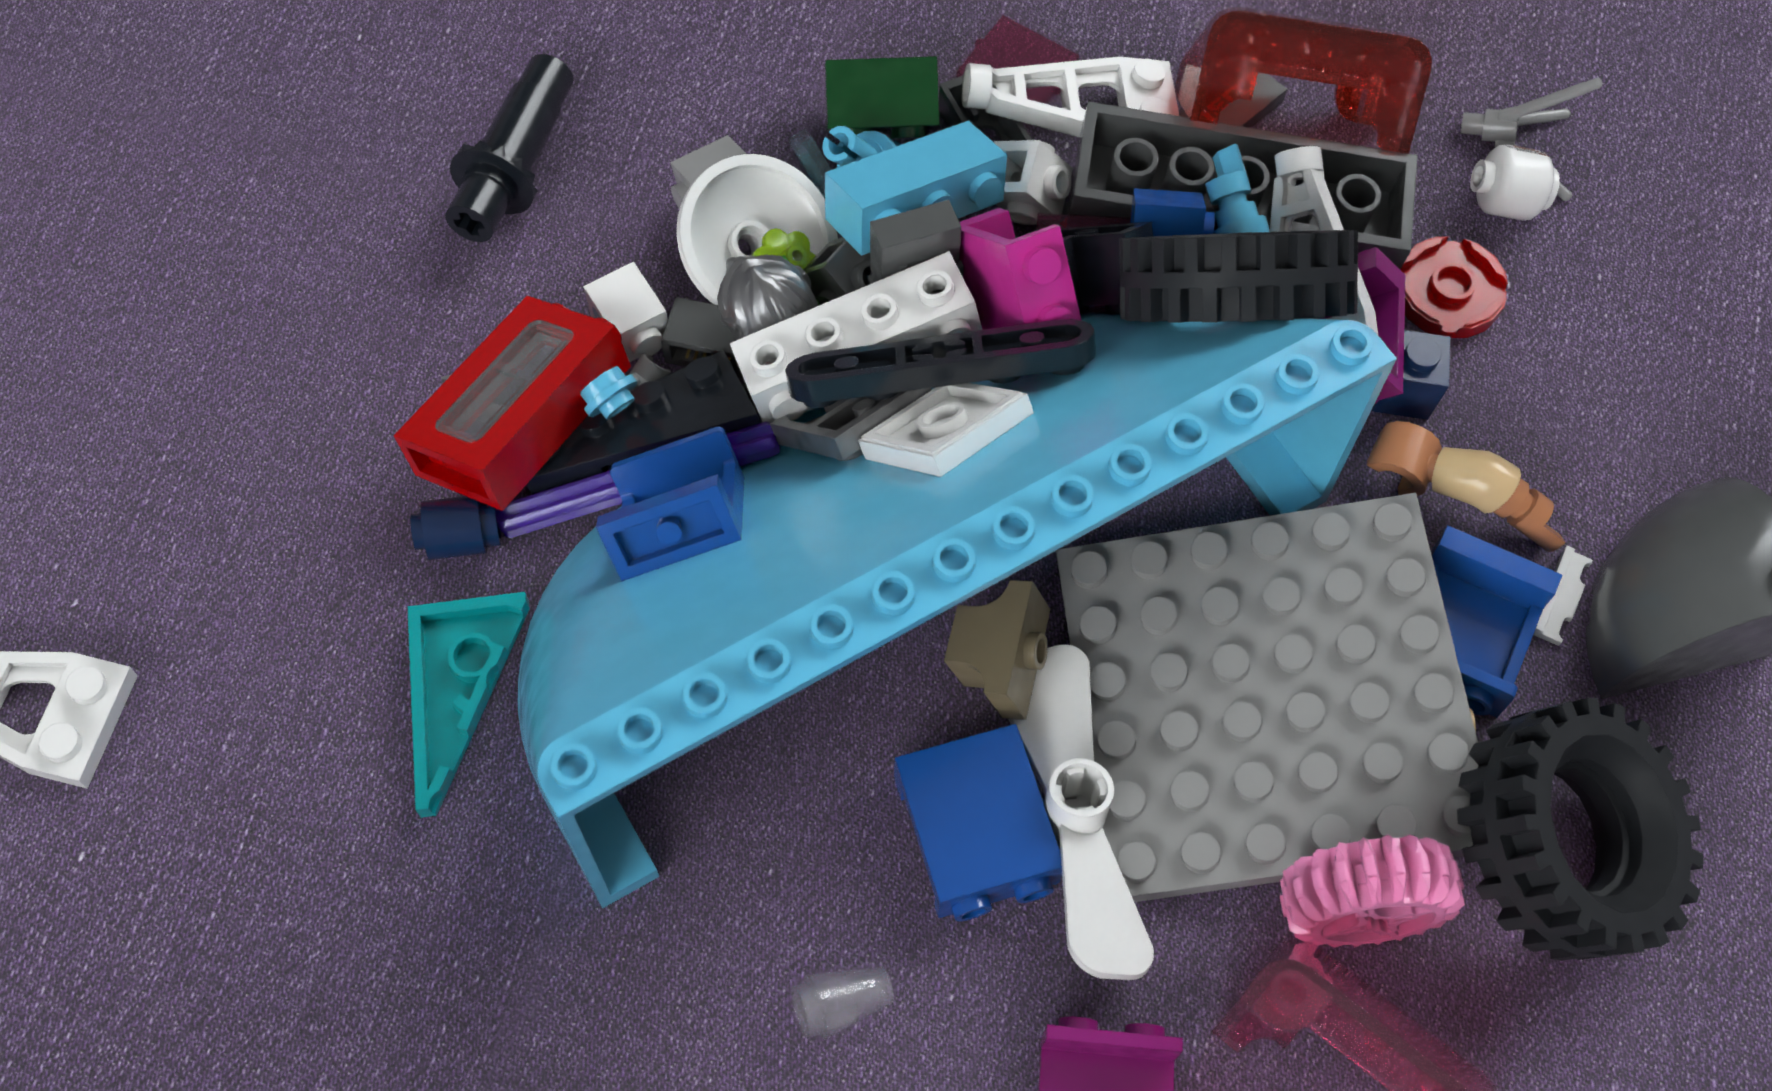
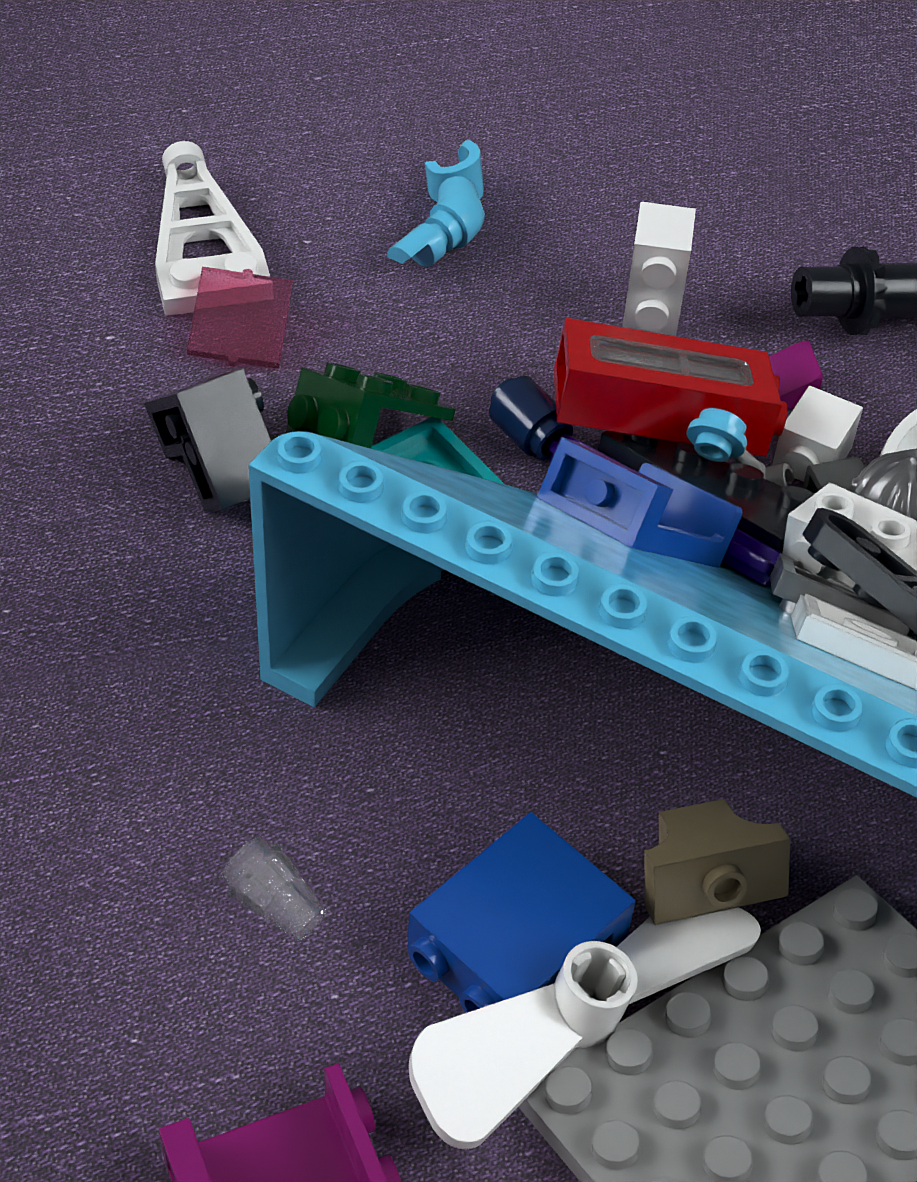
camera: 60 degrees right, 15 degrees down
none -> brick [144,368,276,511]
none -> clear pink piece [187,266,293,369]
none -> dark green bracket [285,362,456,449]
none -> medium azure piece [387,140,485,267]
none -> white brick [622,202,696,336]
none -> magenta slope [769,340,823,409]

